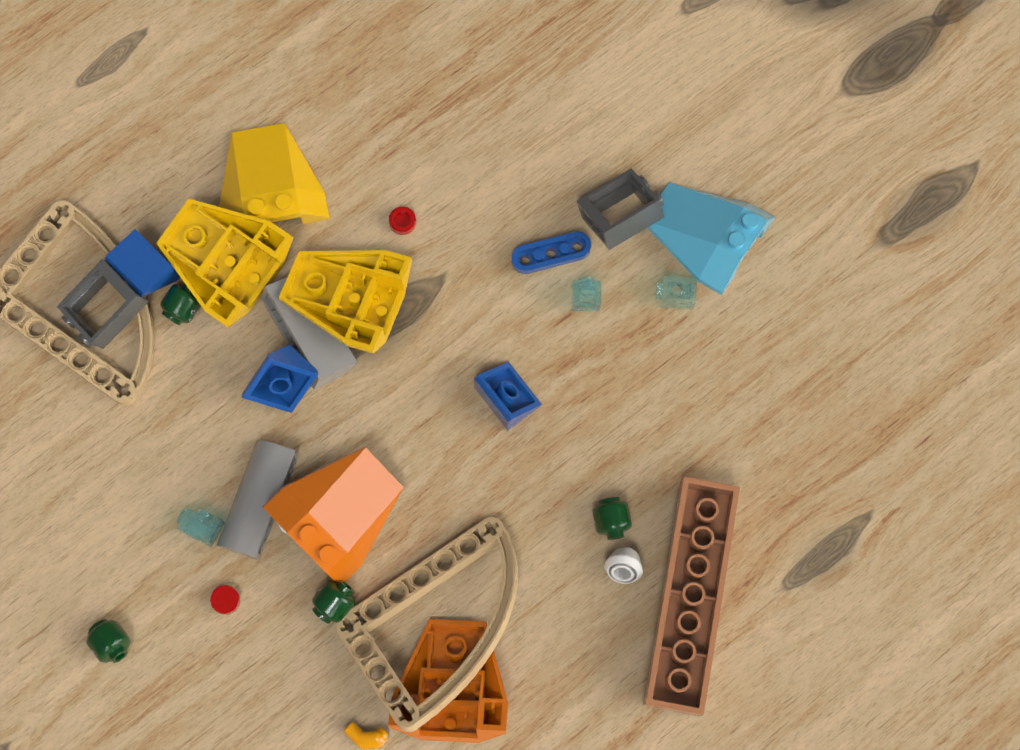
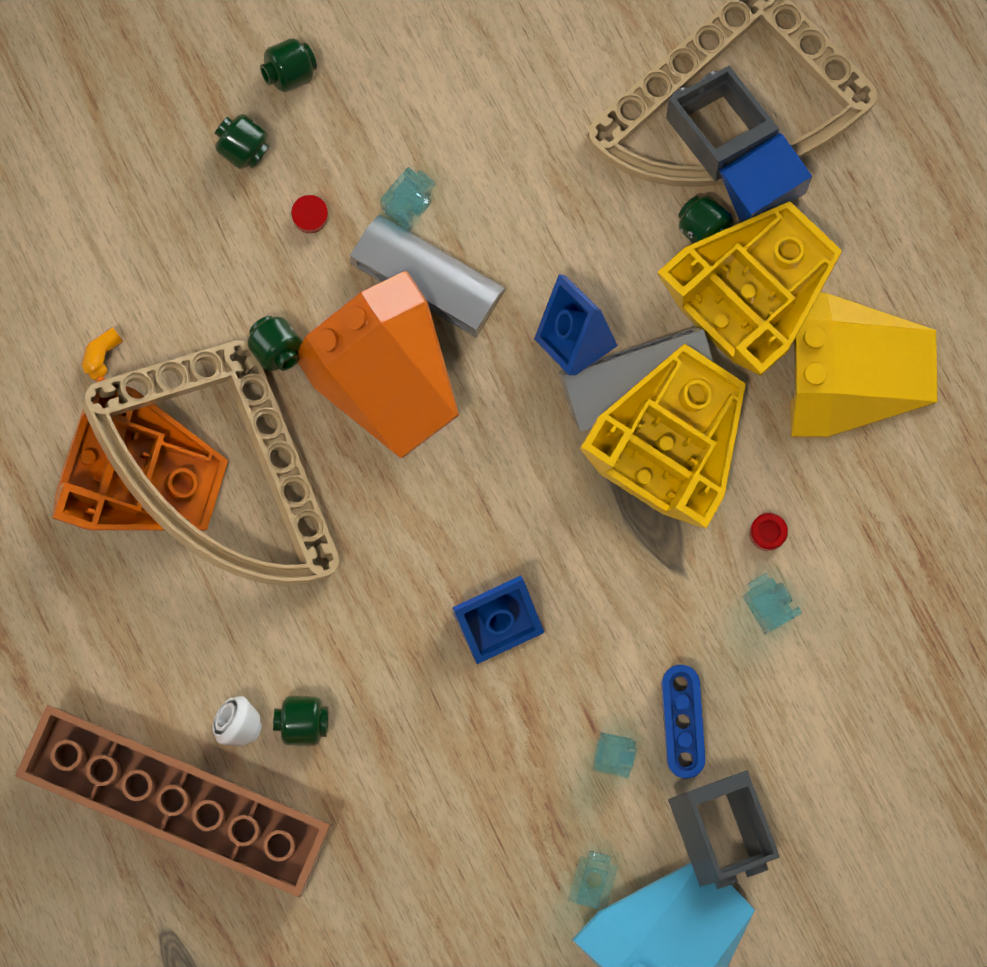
camera: 100 degrees right, 5 degrees up
none -> dark green head [214,114,270,169]
none -> clear light blue brick [743,573,802,635]

